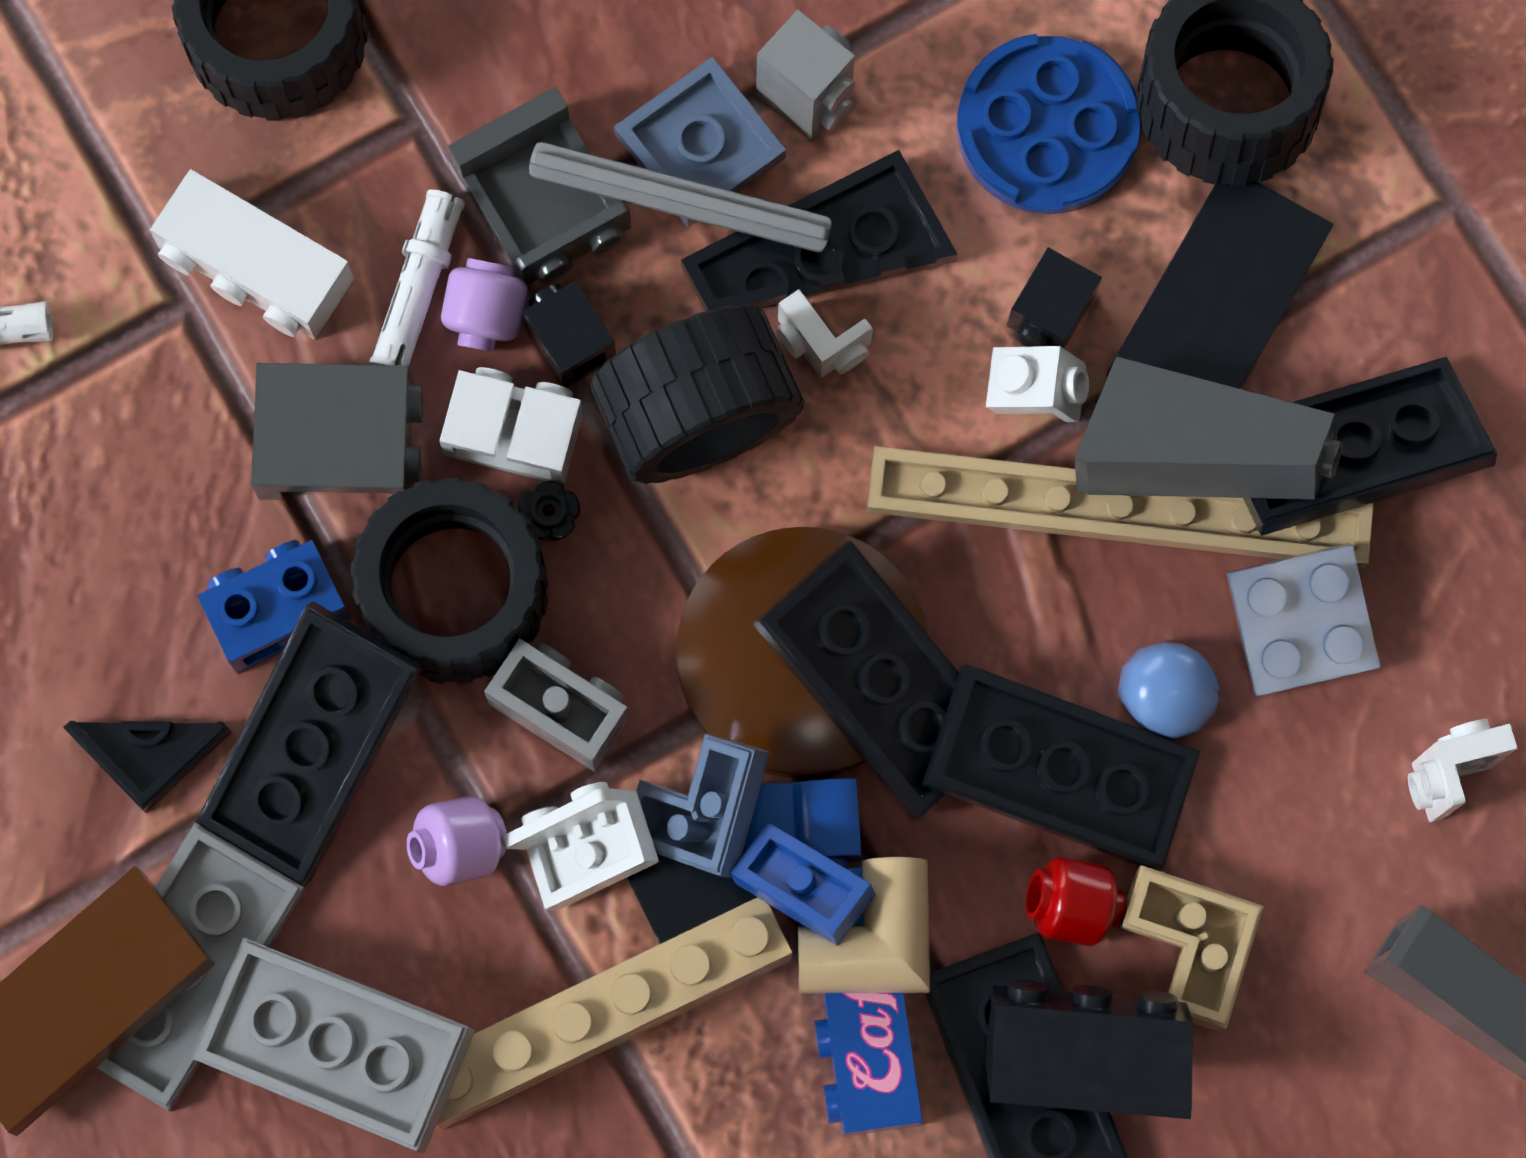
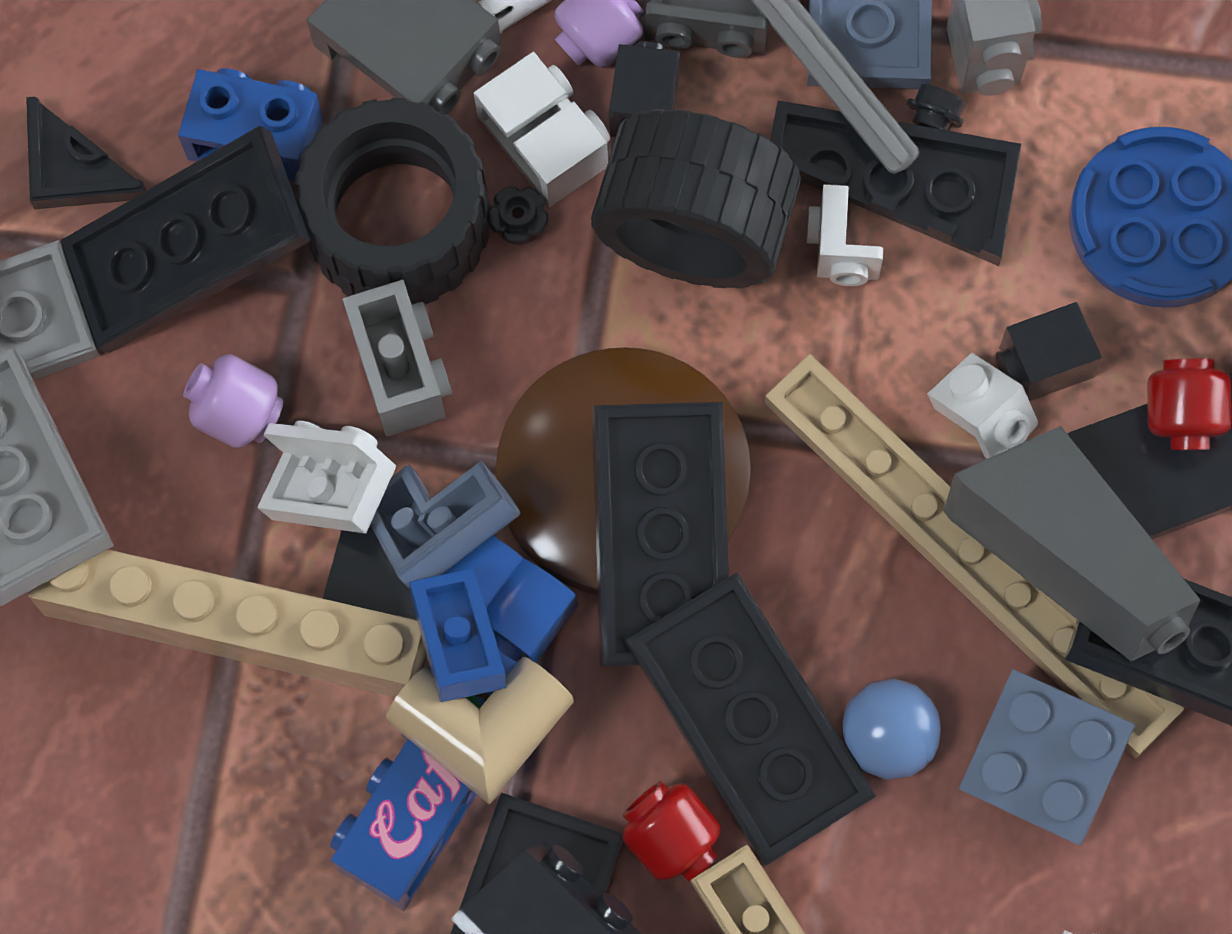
camera: 45 degrees right, 5 degrees down
none -> black plate [907,84,966,131]
none -> red head [1147,358,1232,450]

